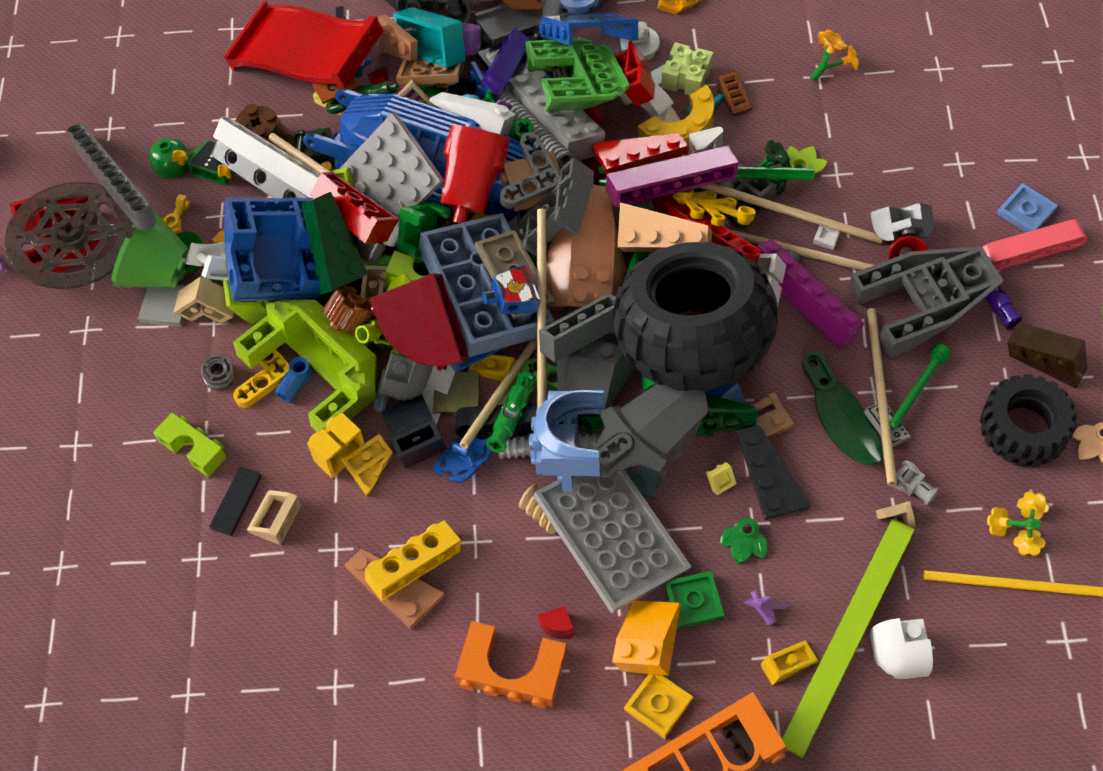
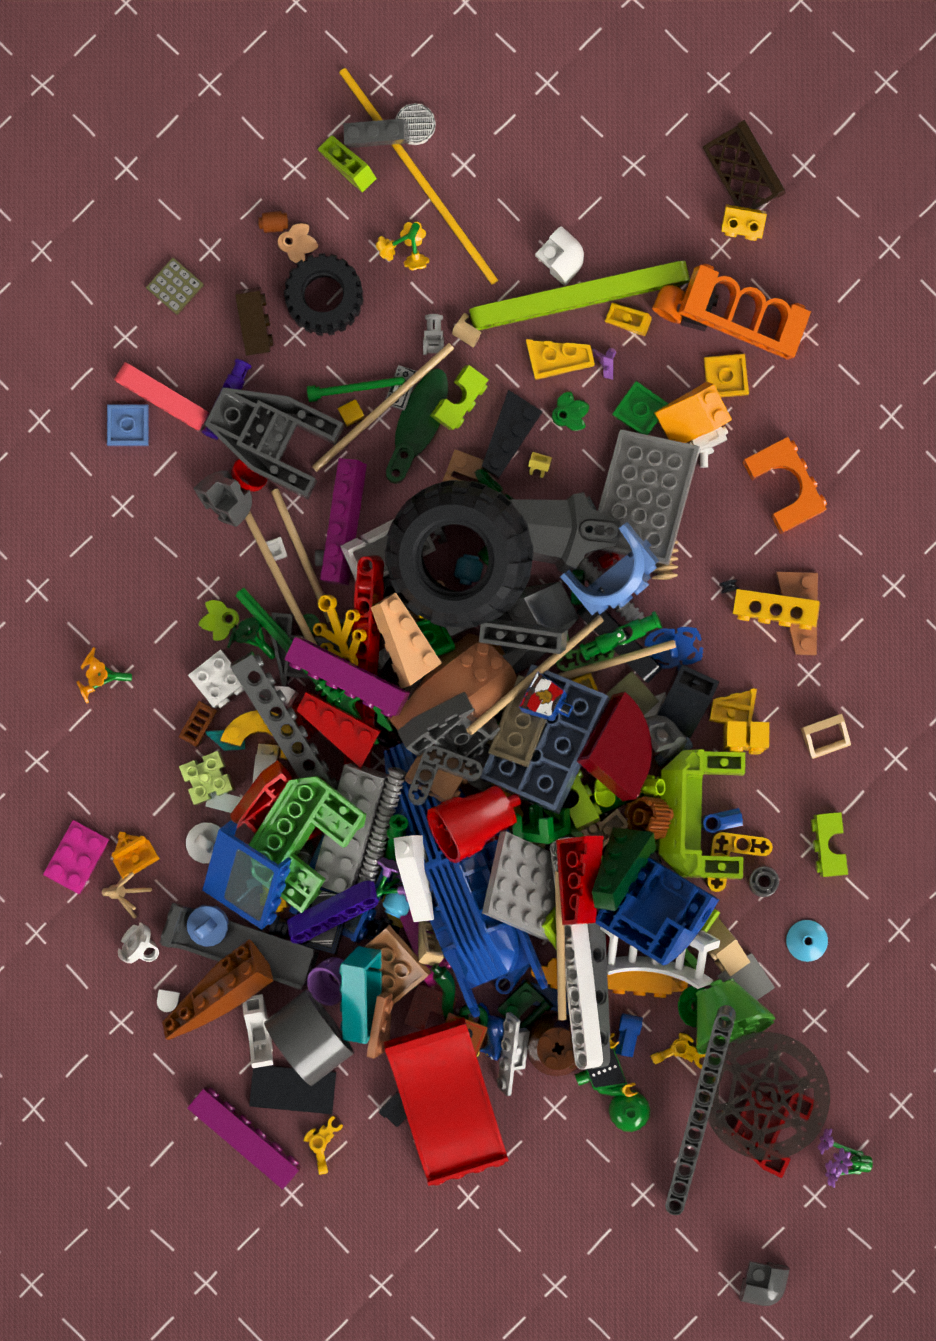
camera: 135 degrees left, 25 degrees up
black tile [209,467,262,537] -> none
red brick [537,606,574,639] -> none
none -> white brick [188,649,244,709]
none -> dark grey brick [230,651,339,791]
none -> yellow slope [337,399,365,427]
none -> lime arch [430,365,489,430]
none -> blue animal [479,1002,505,1061]
none -> light grey bracket [497,1012,530,1096]
none -> yellow wing [526,339,595,380]
none -> blue piece [615,1013,643,1057]
none -> orange helmet [652,285,685,324]
none -> white piece [690,426,728,468]
none -> black bush [719,579,739,594]
none -> medium azure dish [786,920,828,962]

